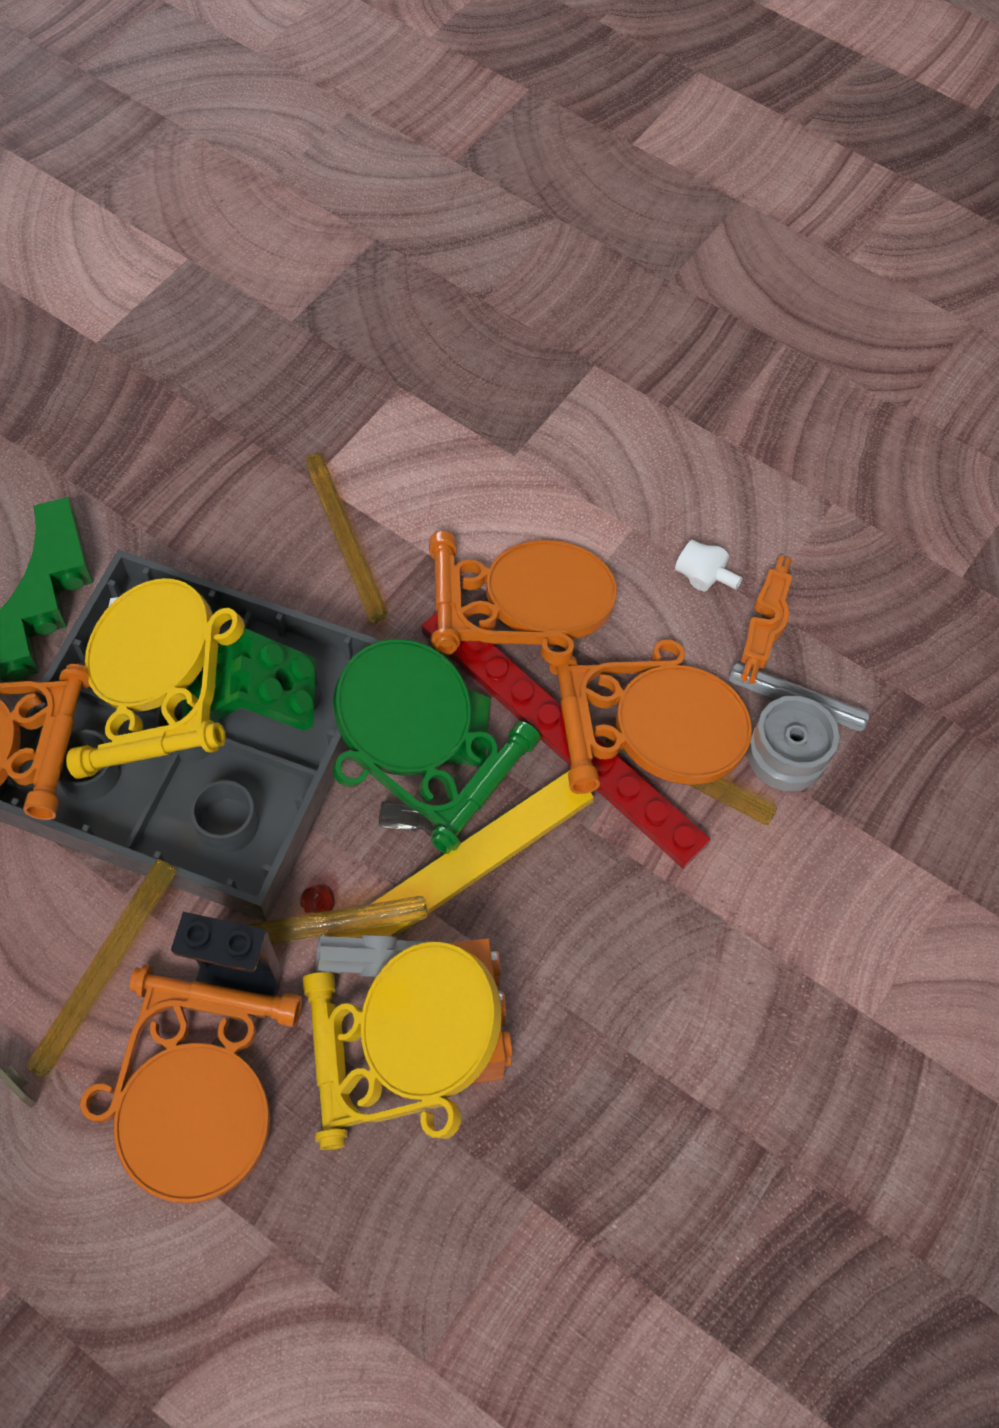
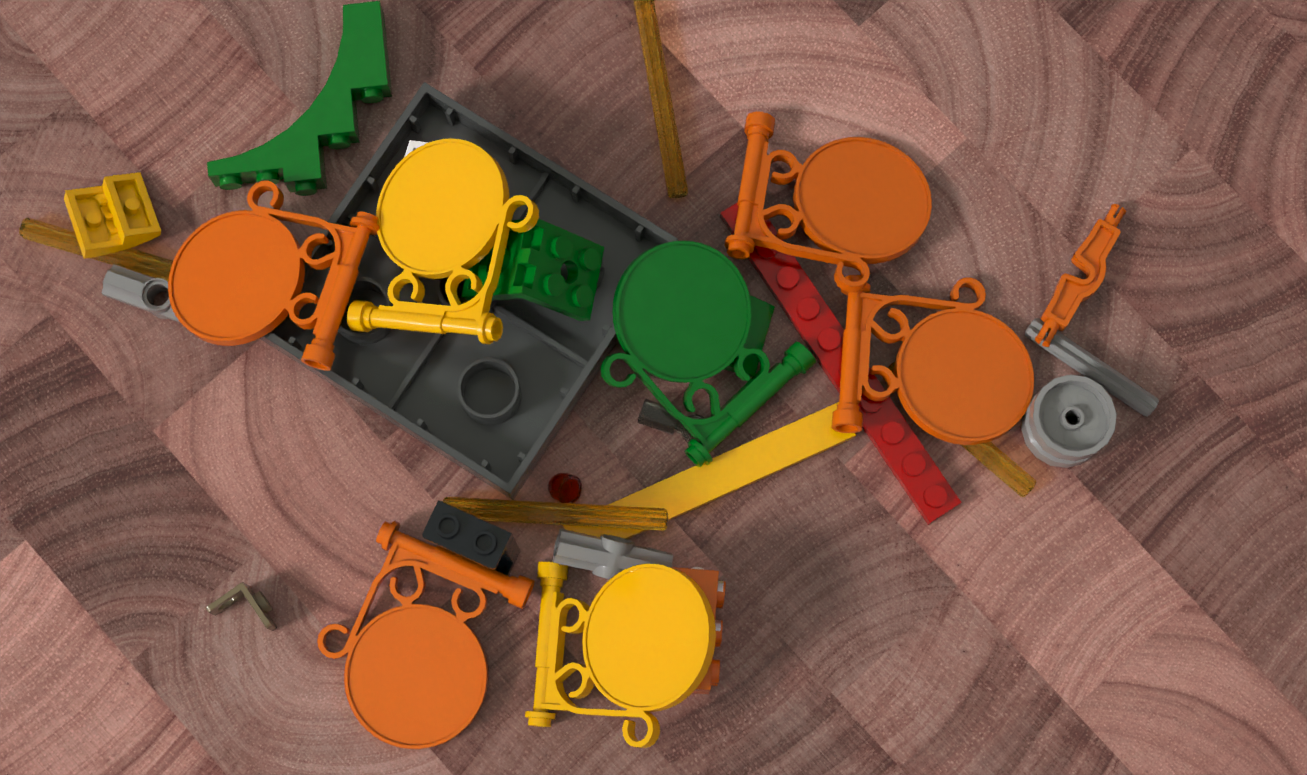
camera: 15 degrees right, 15 degrees up
clear yellow axle [27,859,177,1077] -> none
white piece [675,539,742,592] -> none

